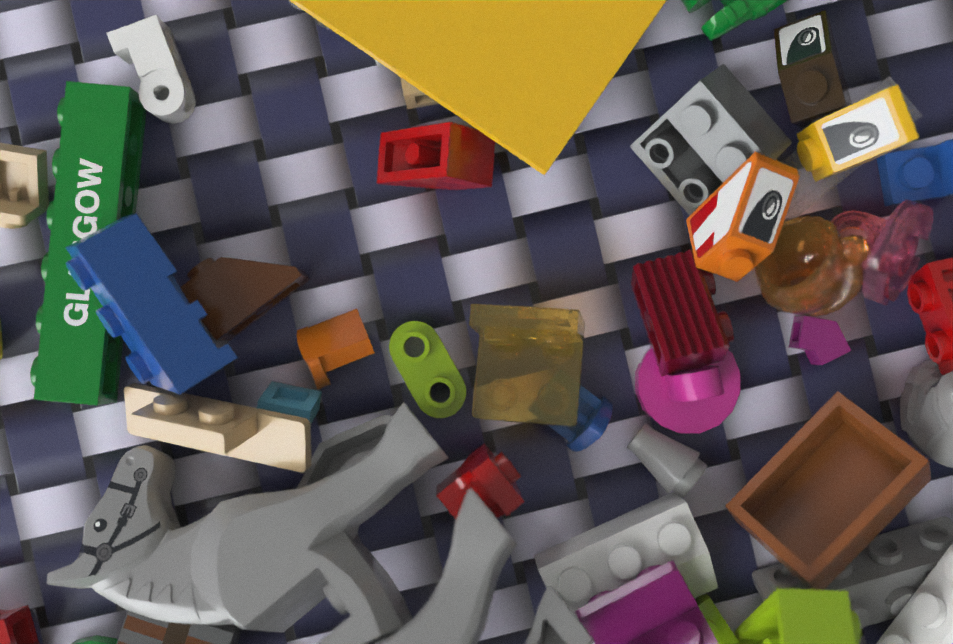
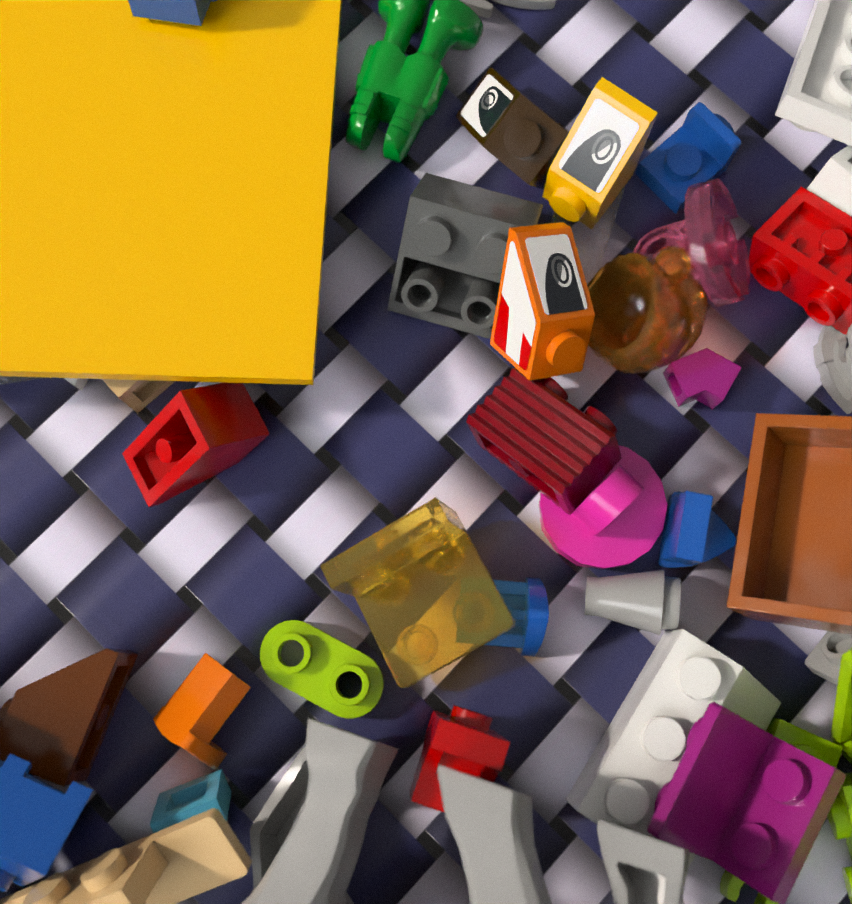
camera: 30 degrees left, 10 degrees down
none -> blue tile [658,491,736,568]

